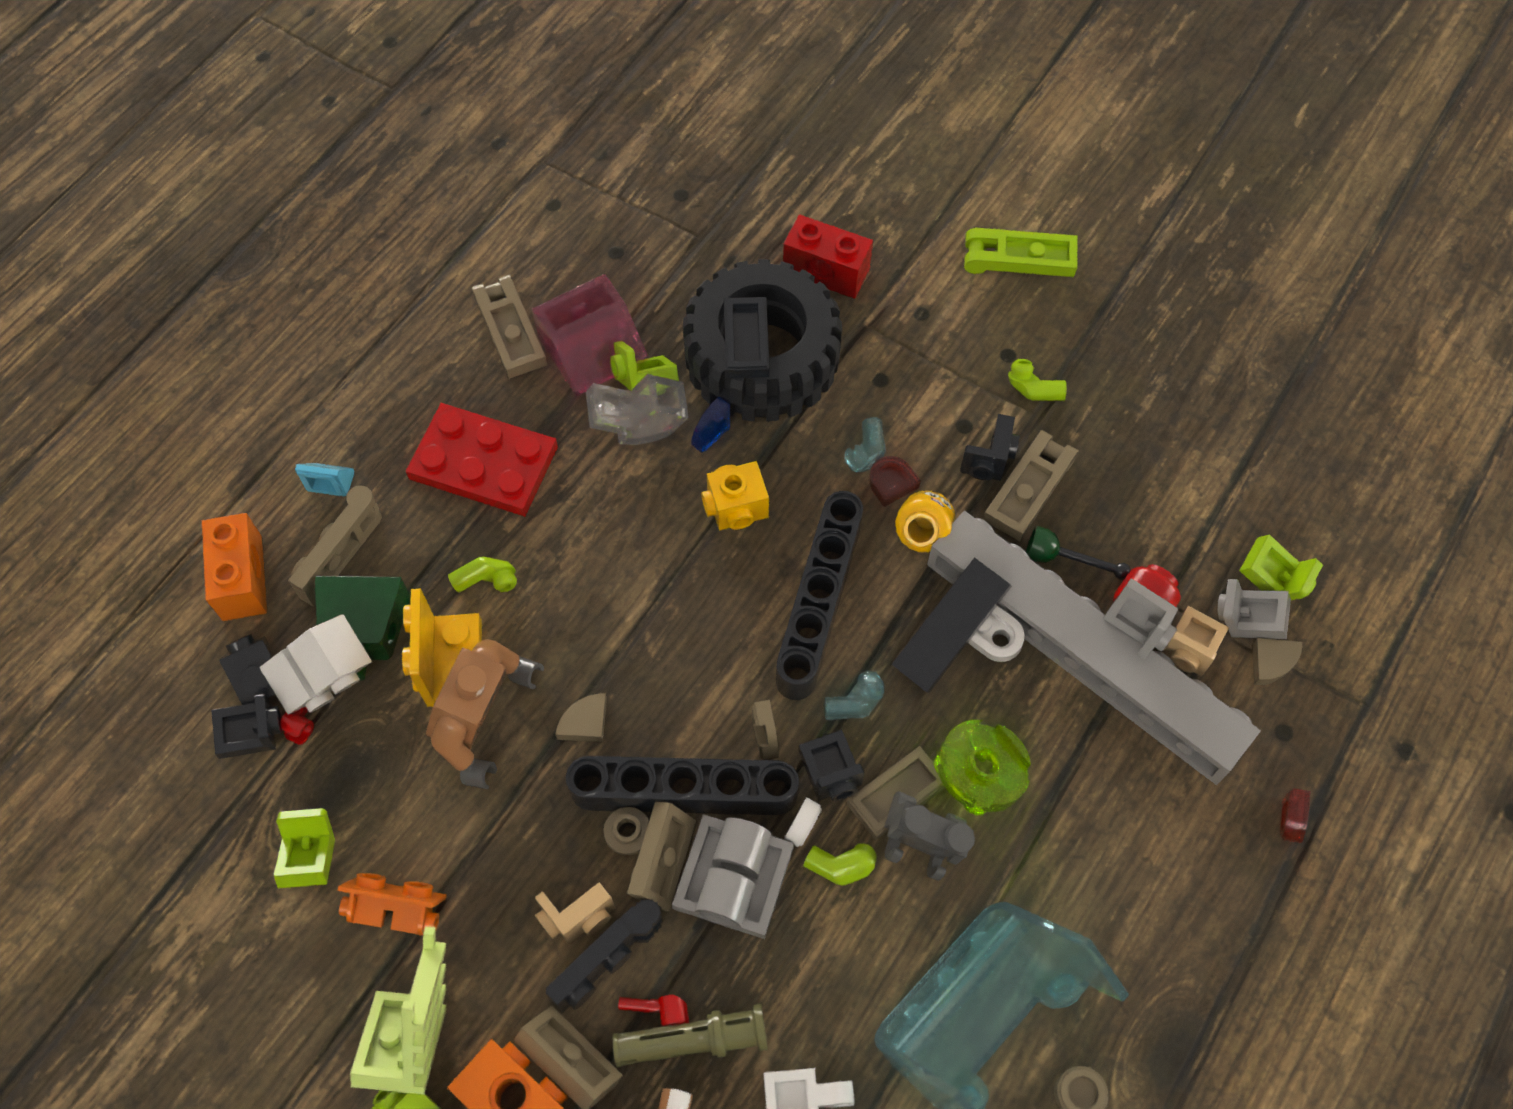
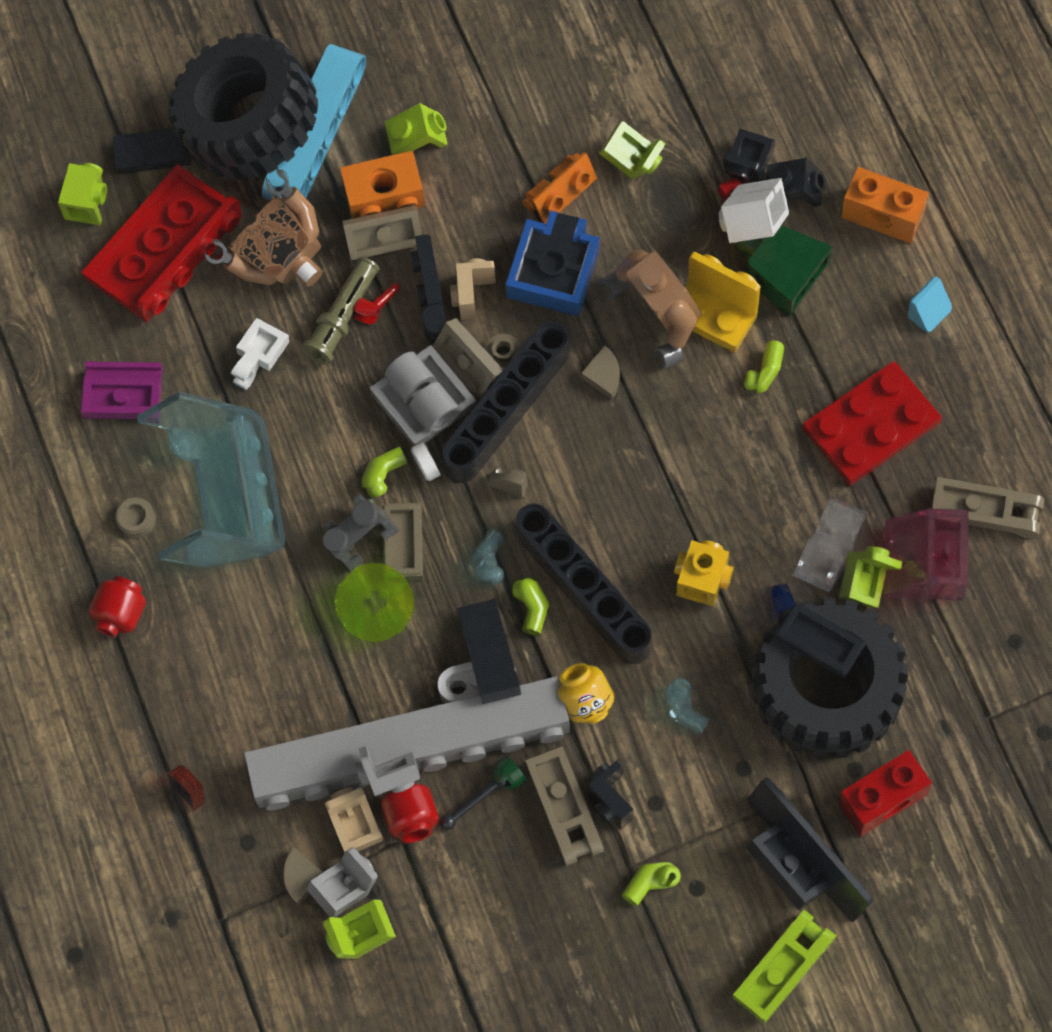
camera: 130 degrees right, 5 degrees up
dark tan plate [288,486,382,607] -> none
yellowish green plate [350,926,446,1094] -> none
black bracket [798,730,864,801] -> none
clear red tile [869,456,921,507] -> none
none -> red head [88,576,146,637]
none -> piece [506,211,600,316]
none -> lime arm [512,578,549,636]
none -> black bracket [746,777,873,922]

